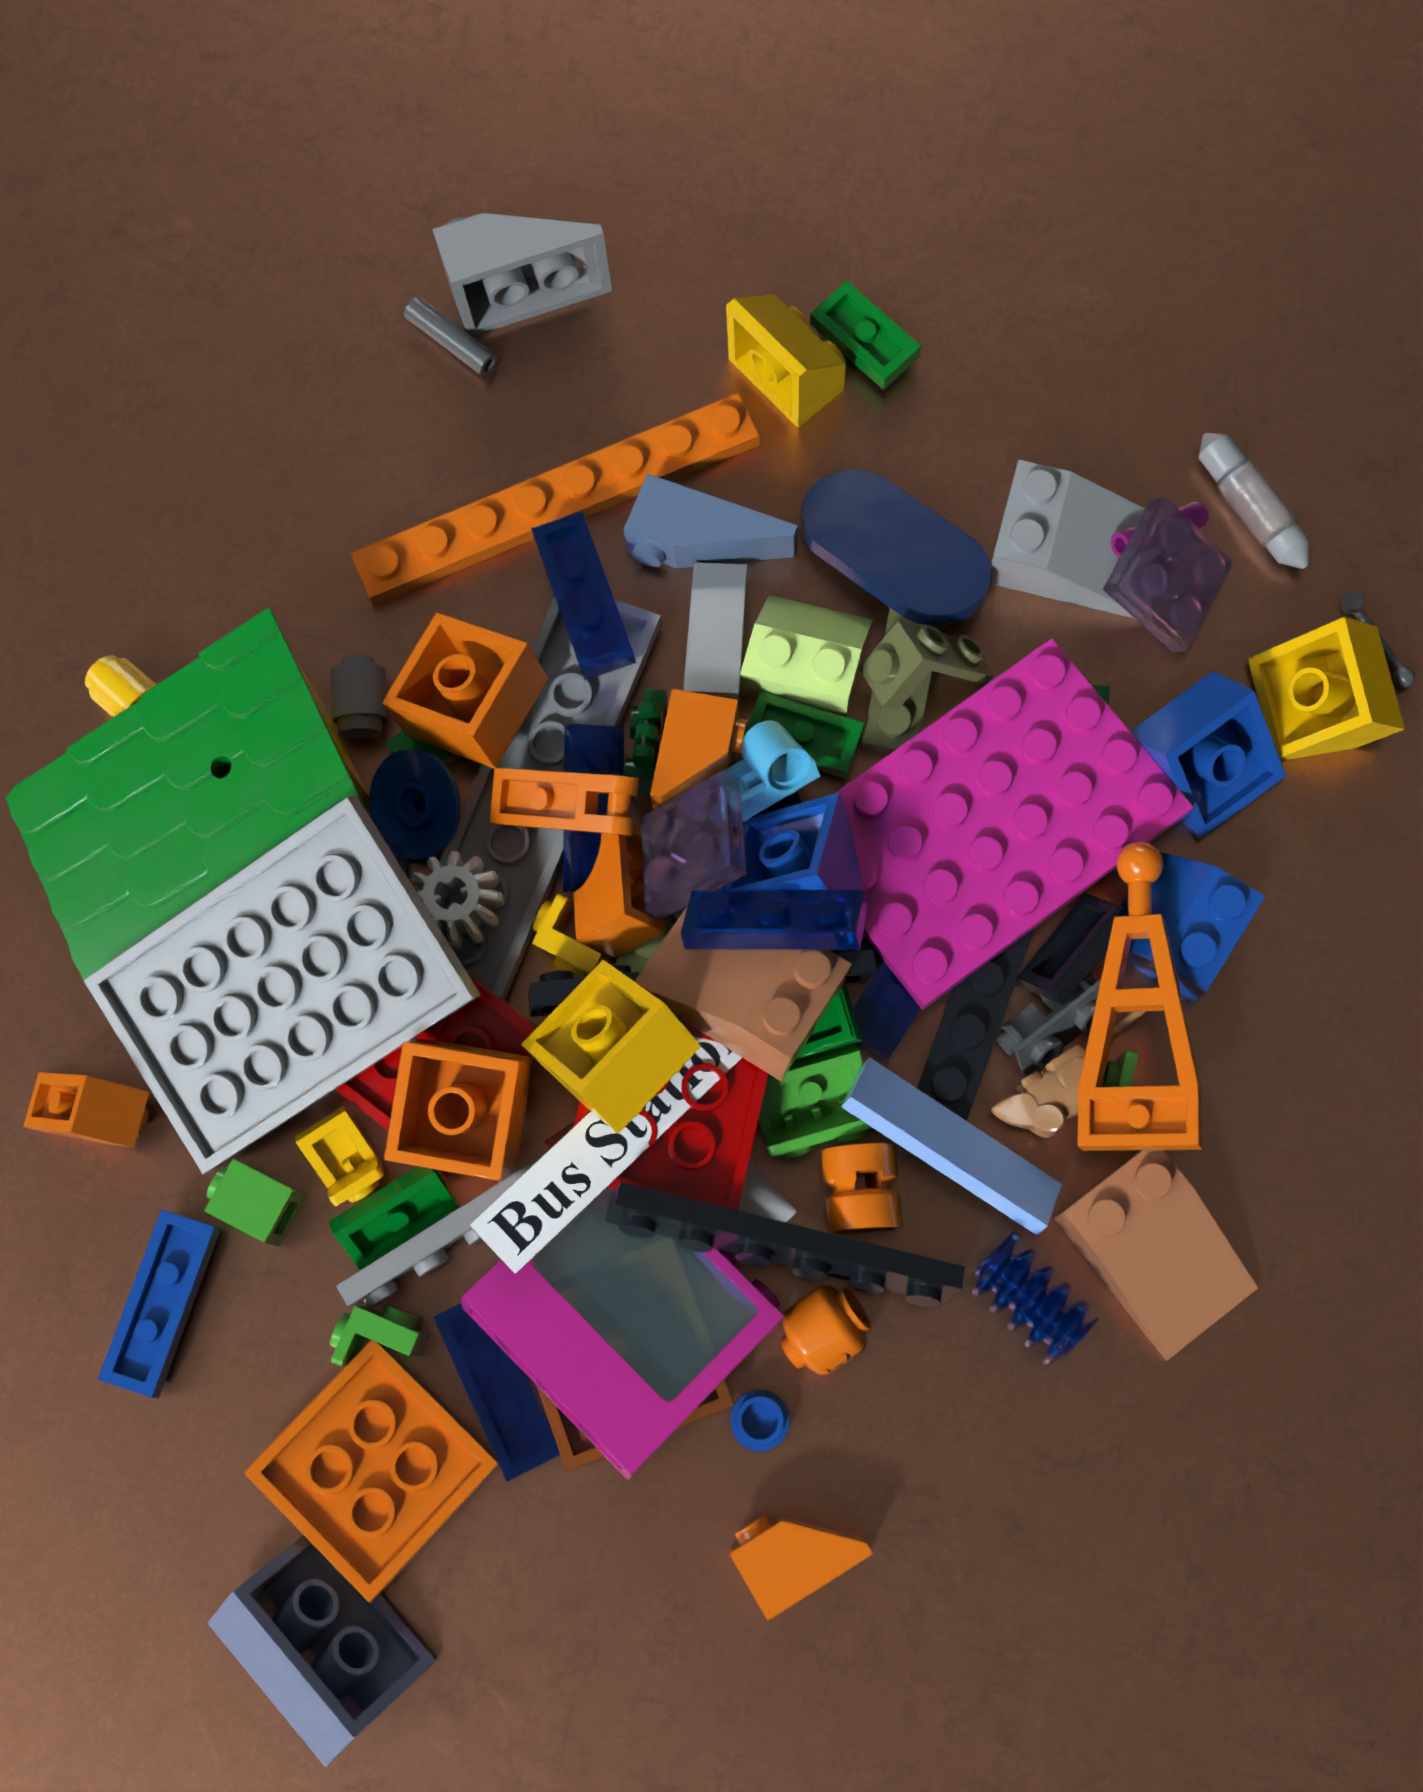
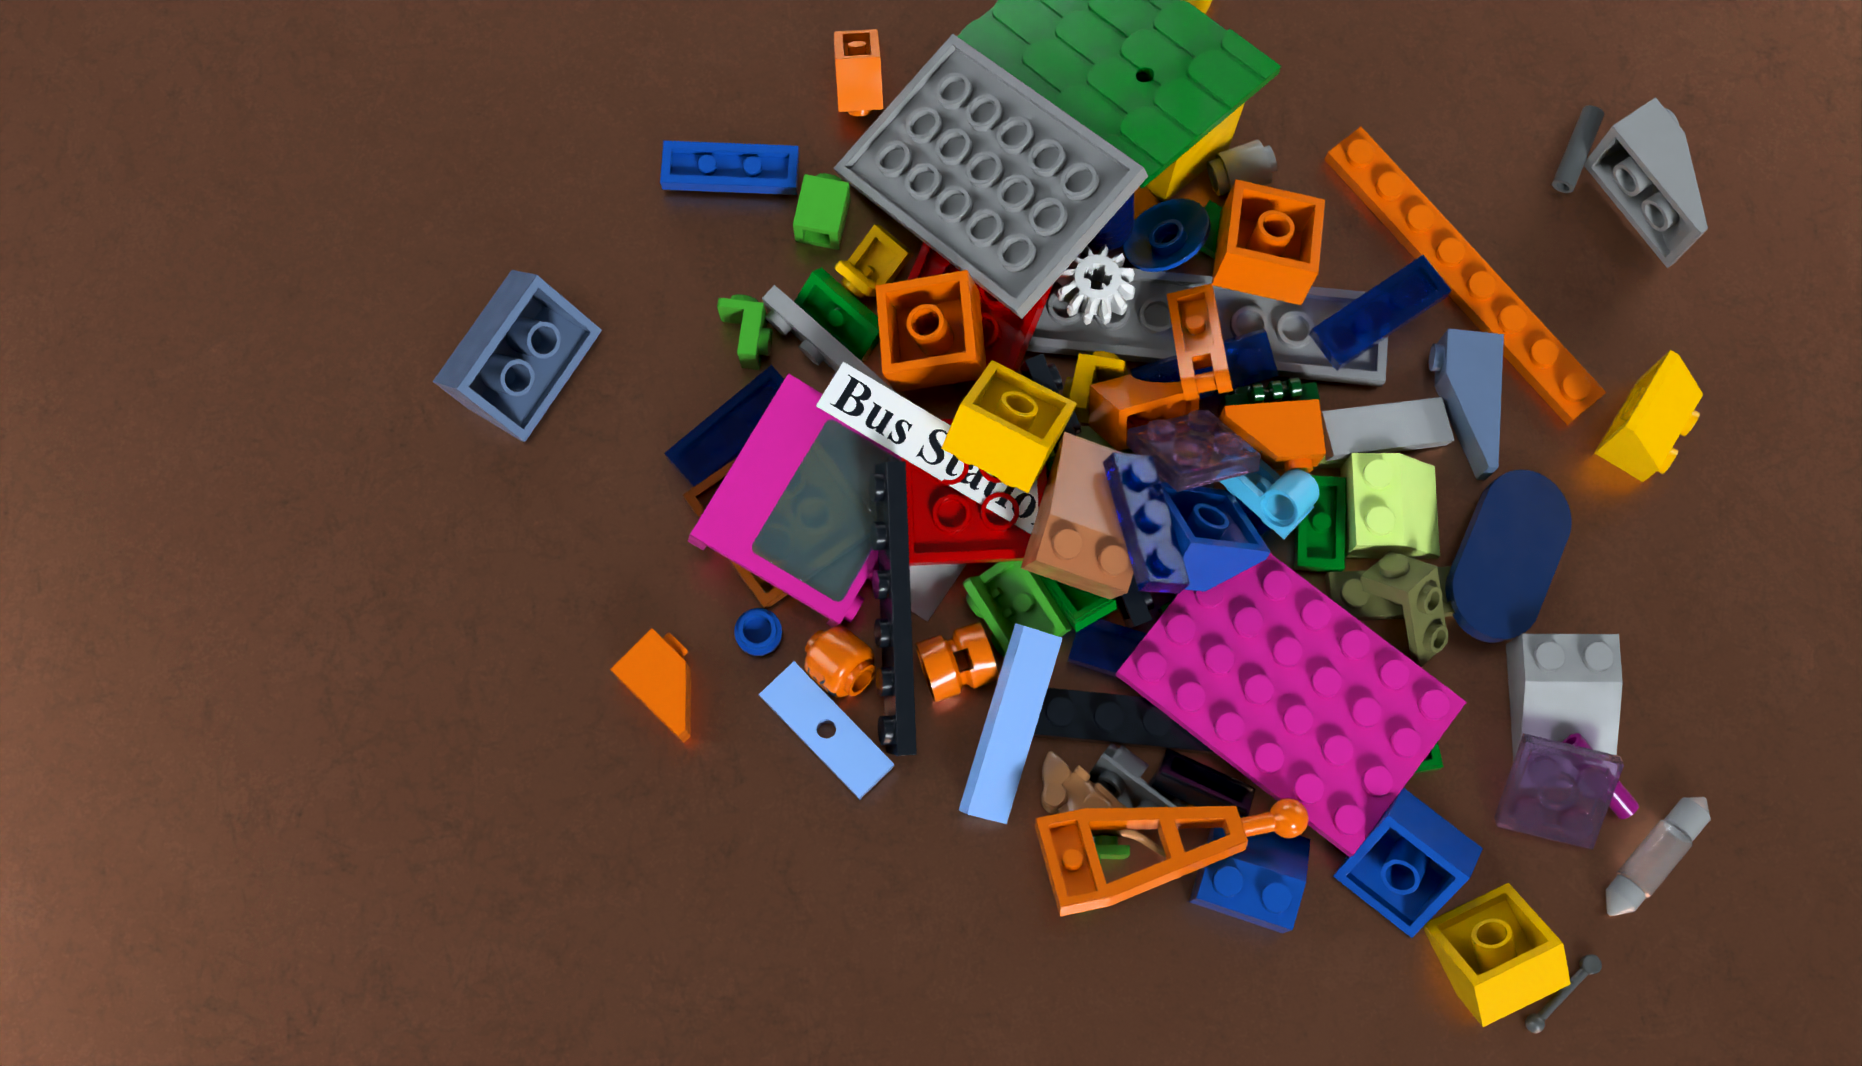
camera: 65 degrees right, 0 degrees up
orange plate [244,1340,501,1603] -> none
green plate [810,280,921,390] -> none
clear blue piece [971,1232,1099,1367] -> none
nougat slope [1054,1150,1258,1360] -> none
none -> light blue tile [759,661,895,800]

